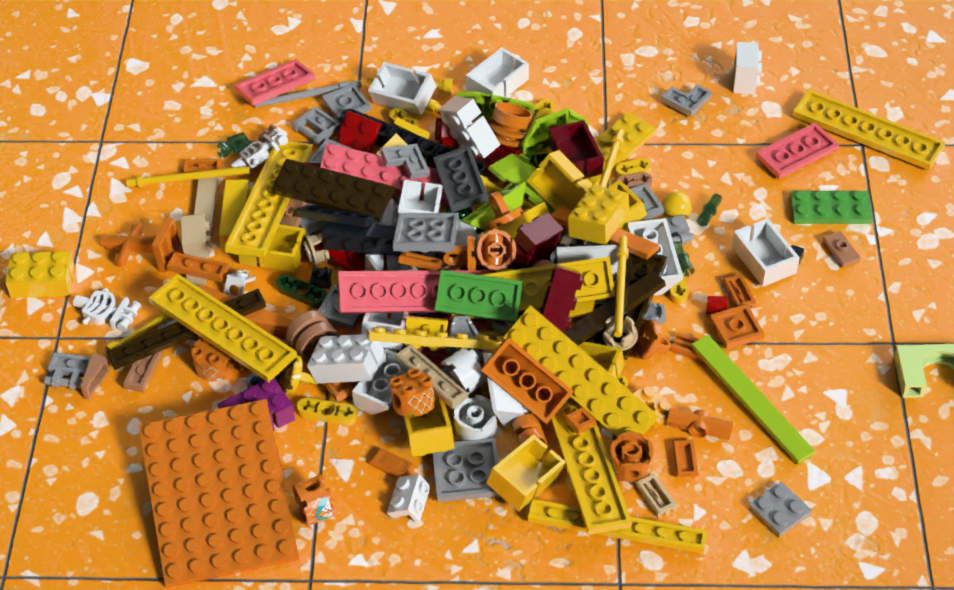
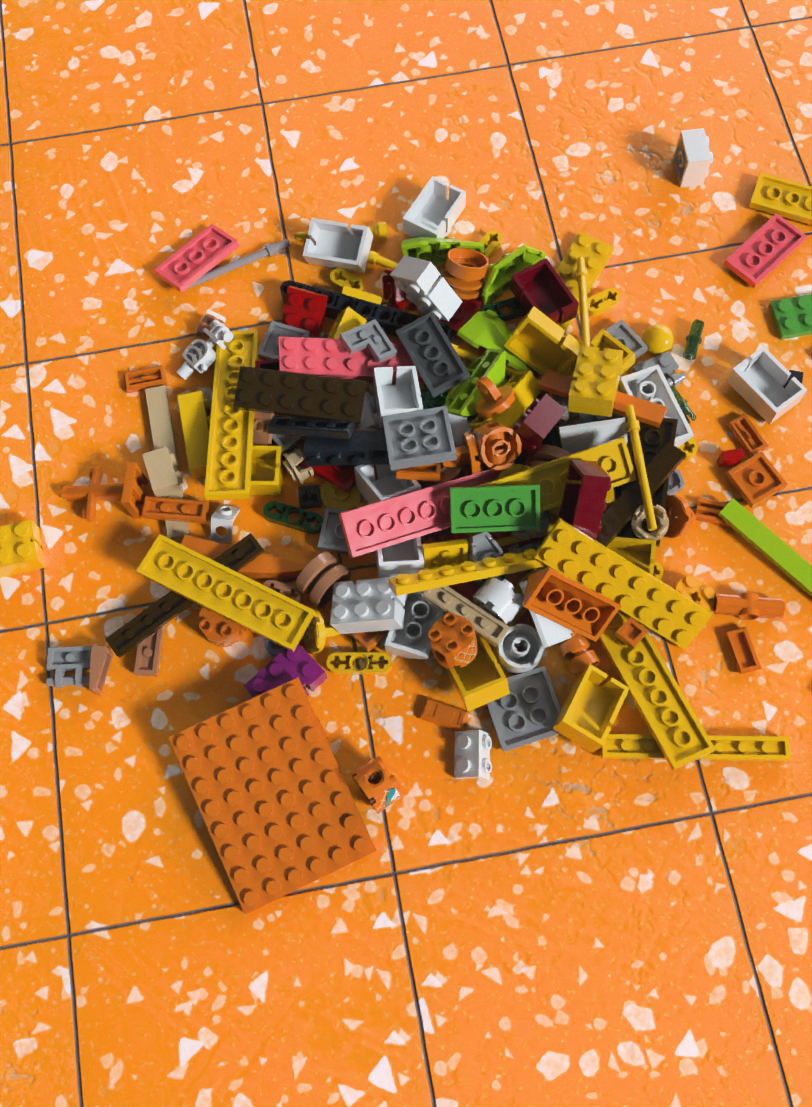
camera: 10 degrees left, 20 degrees up
white torso [73,288,141,331] -> none
yellow piece [105,313,171,351] -> none
yellow bar [126,166,250,187] -> none
clear green plate [217,132,251,158] -> none
light grey plate [292,106,341,147] -> none
light grey plate [322,84,371,122] -> none
orange brick [610,432,654,482] -> none
nougat beam [617,172,652,189] -> none
tan tile [635,473,677,518] -> none
light grey plate [661,84,712,117] -> none

